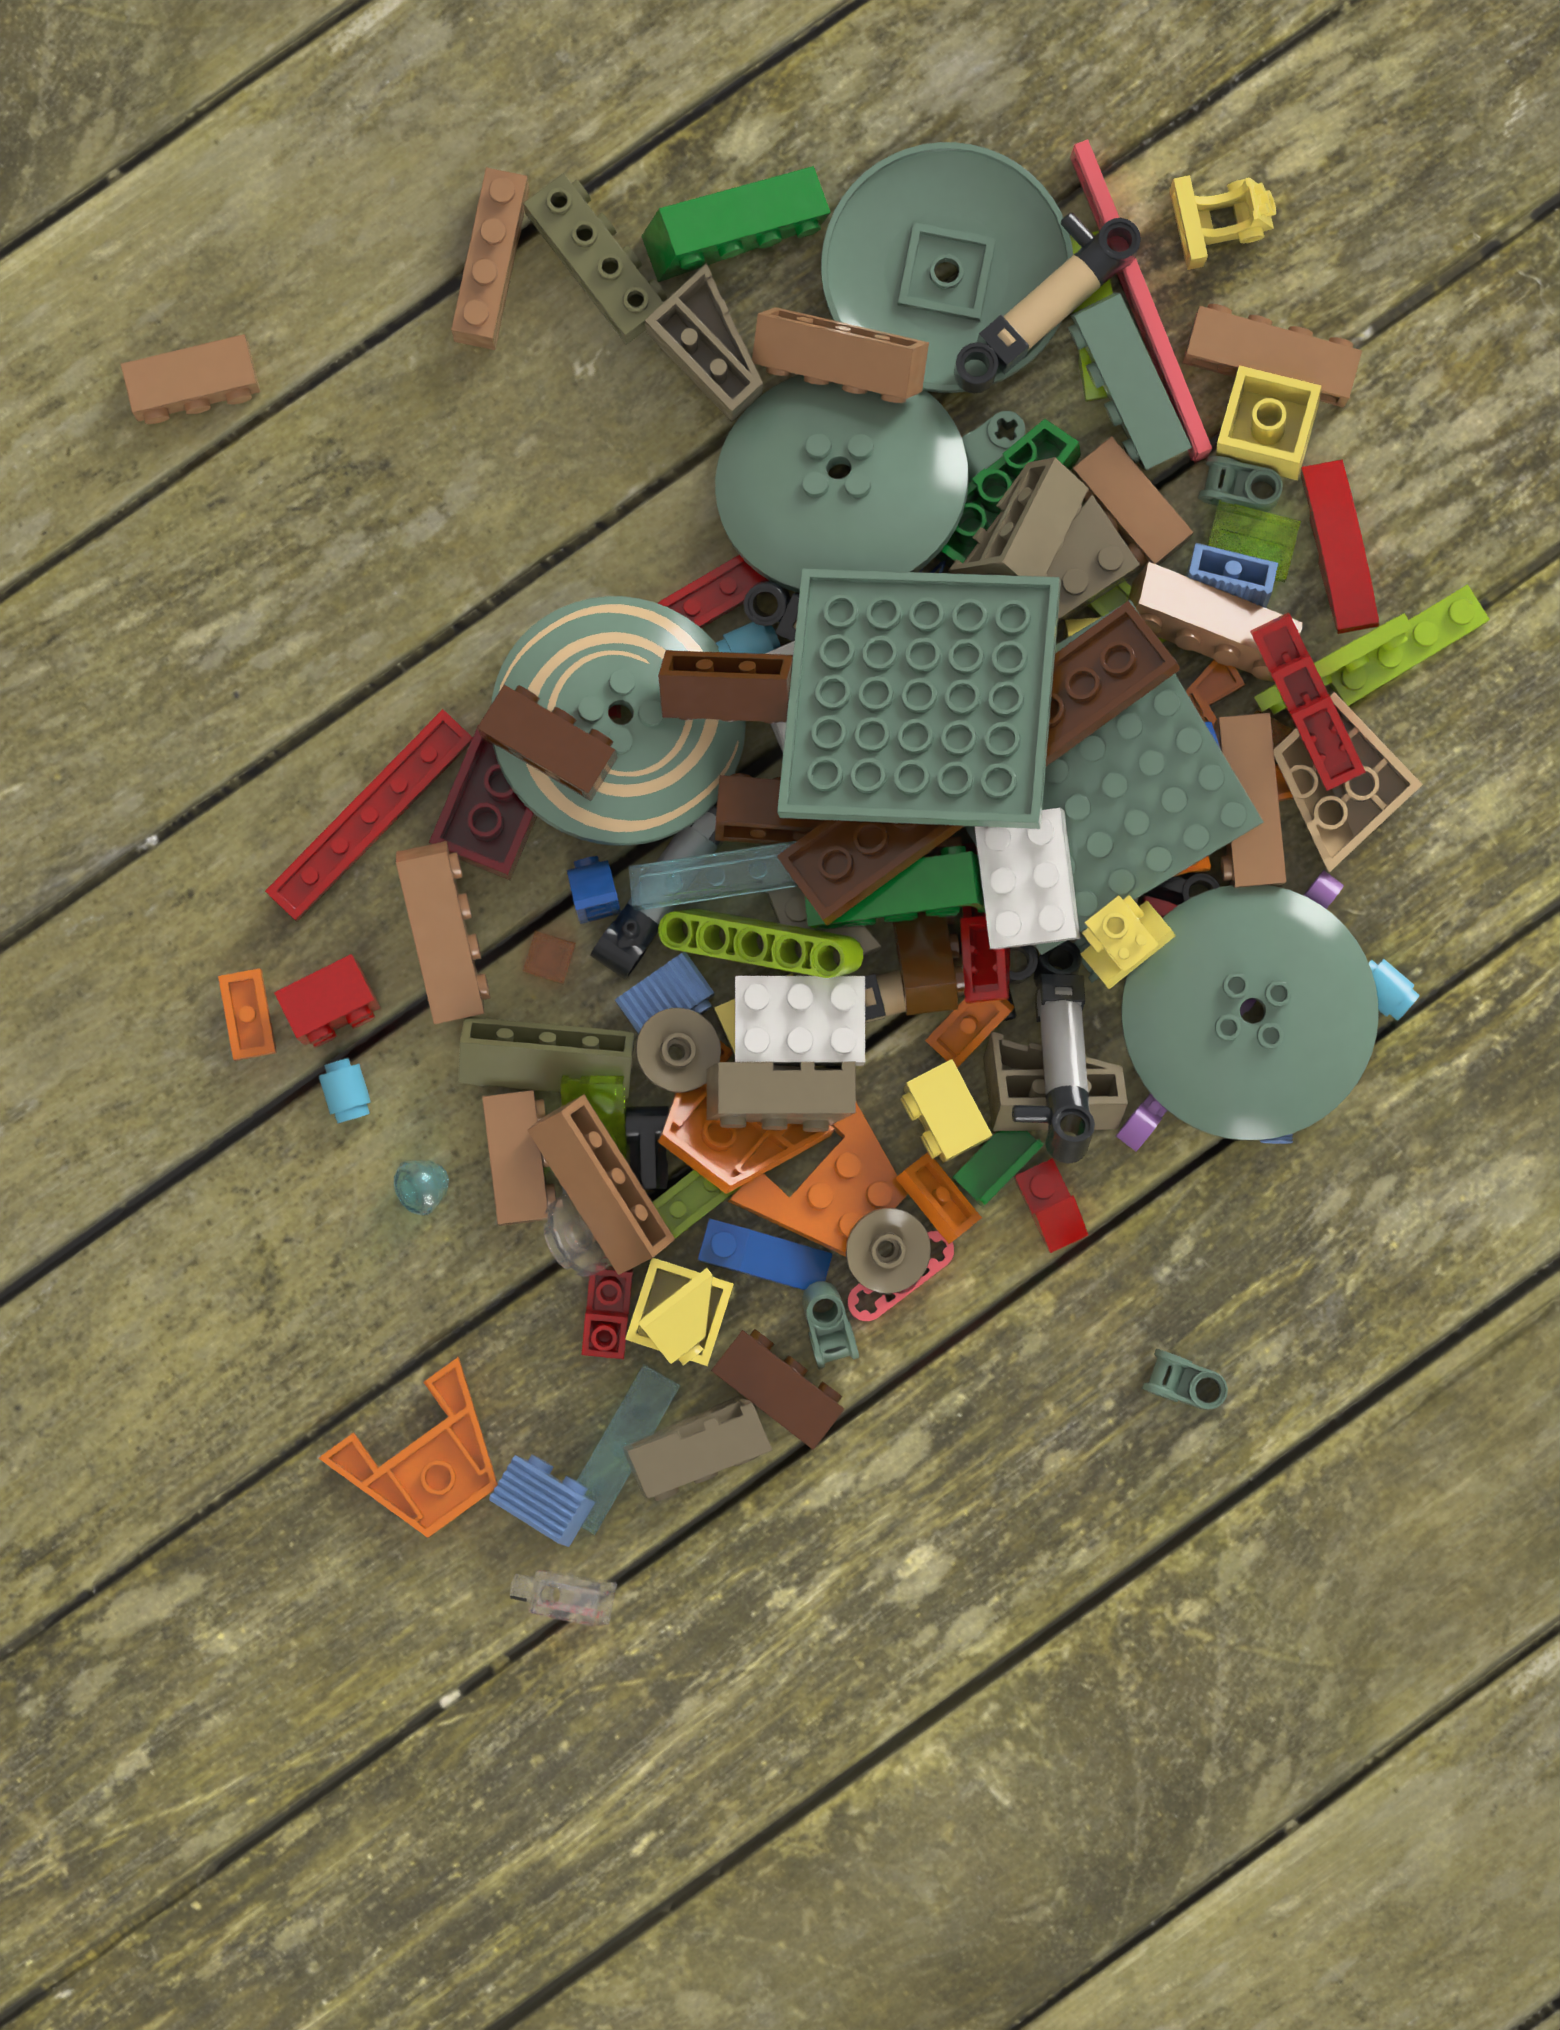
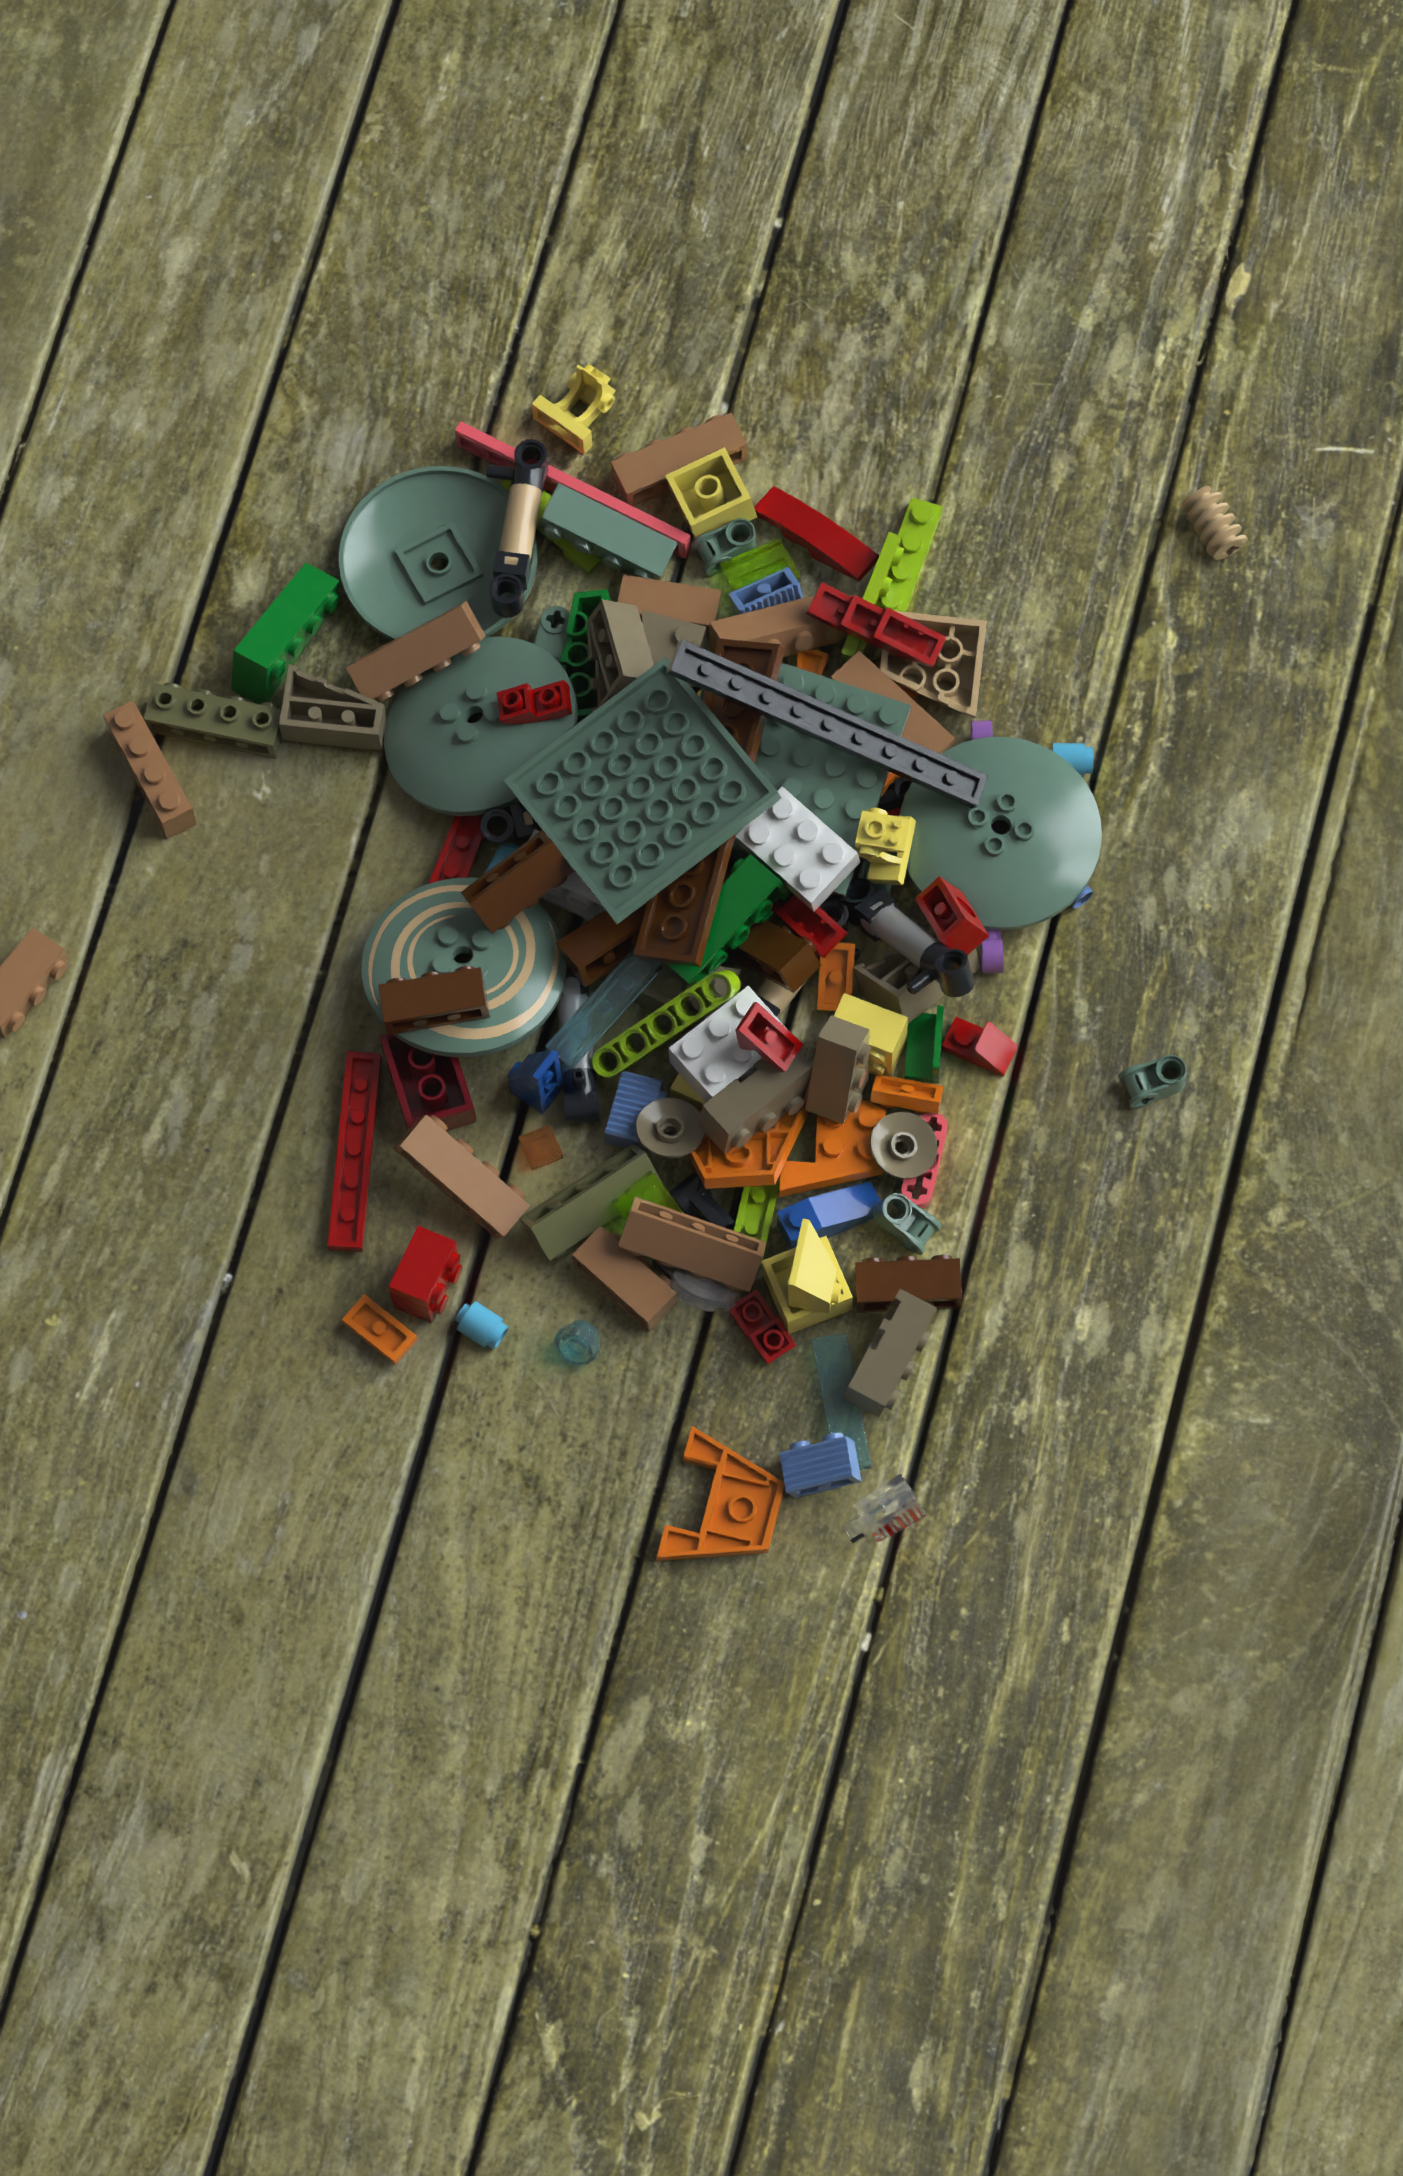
camera: 30 degrees left, 15 degrees down
none -> red slope [497,680,572,724]
none -> plate [667,639,988,808]
none -> red slope [735,1002,803,1072]
none -> dark tan wedge [805,1015,871,1124]
none -> red brick [915,876,989,956]

